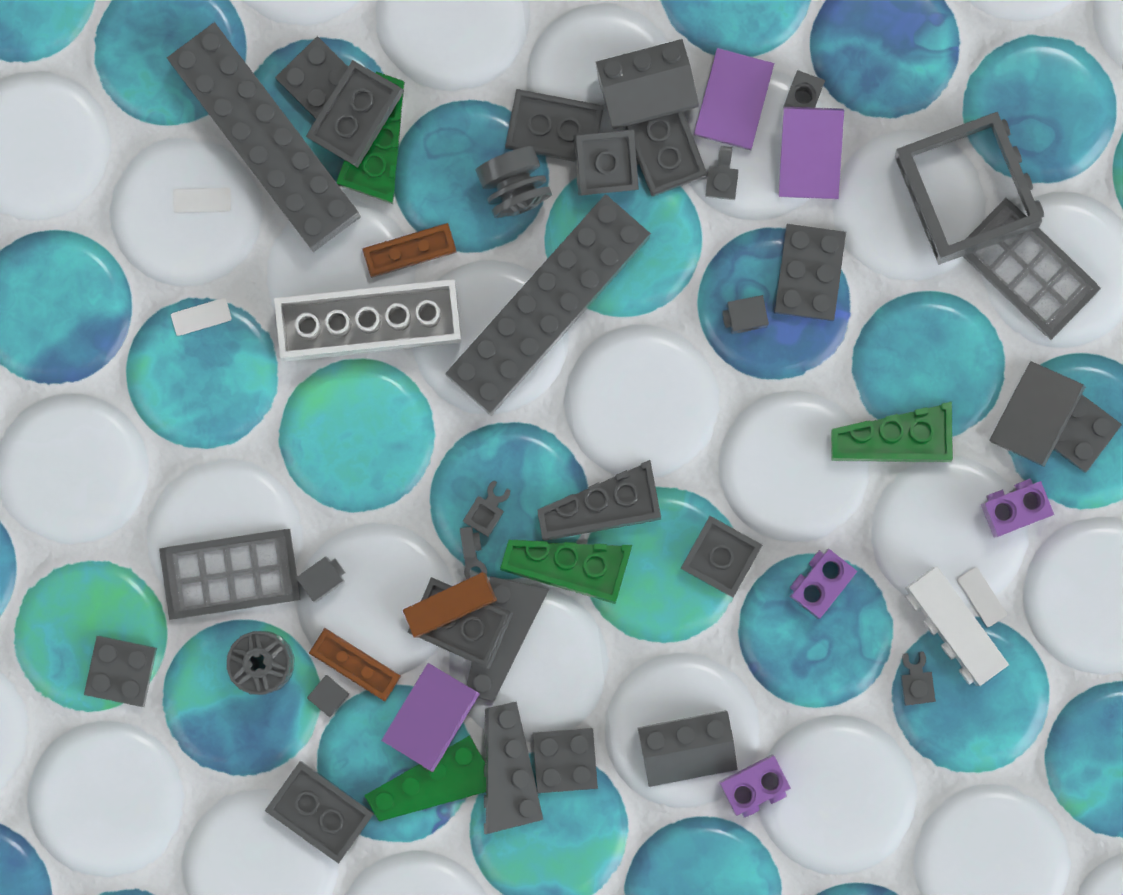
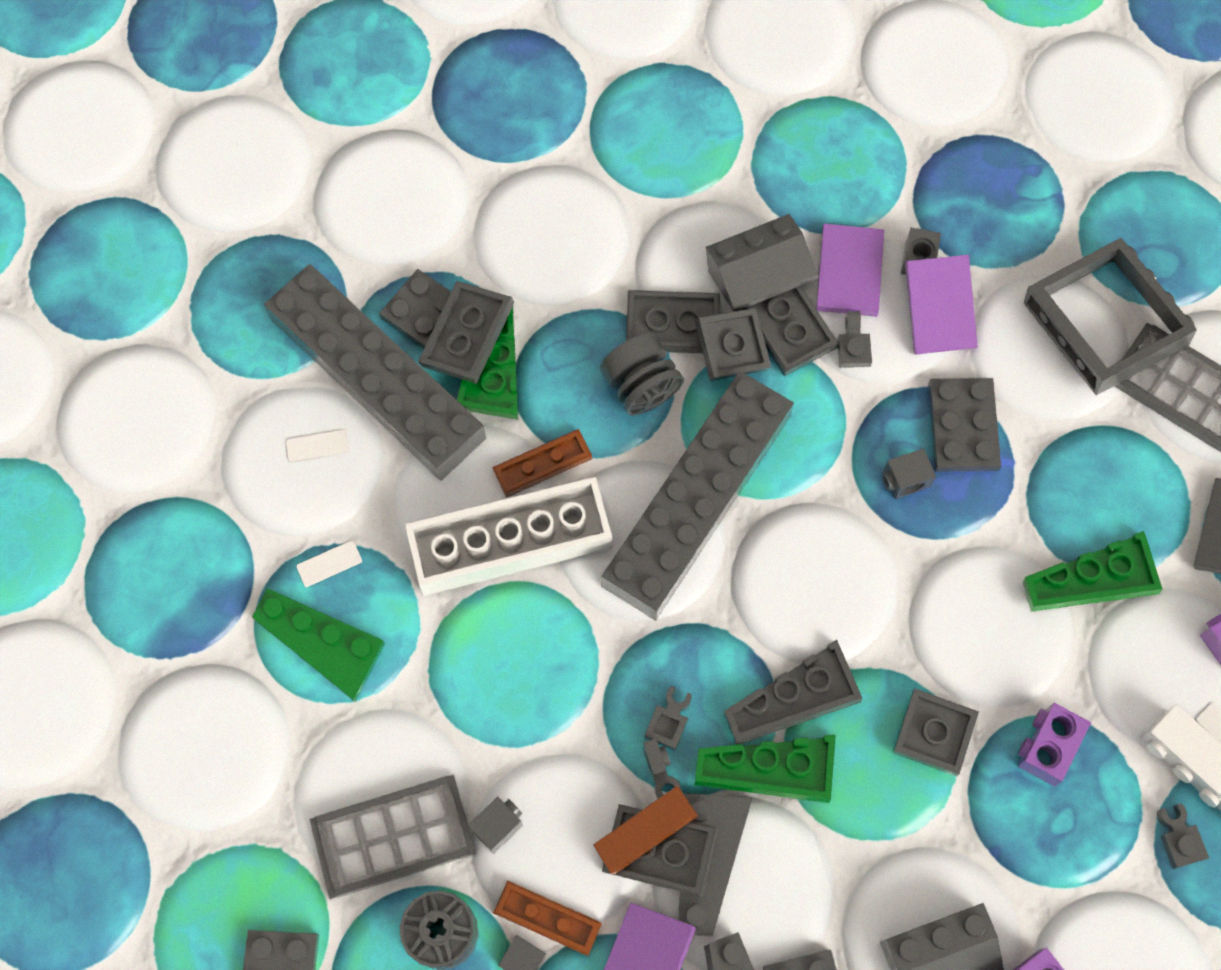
camera: 10 degrees left, 15 degrees down
none -> green wing [252,588,385,702]

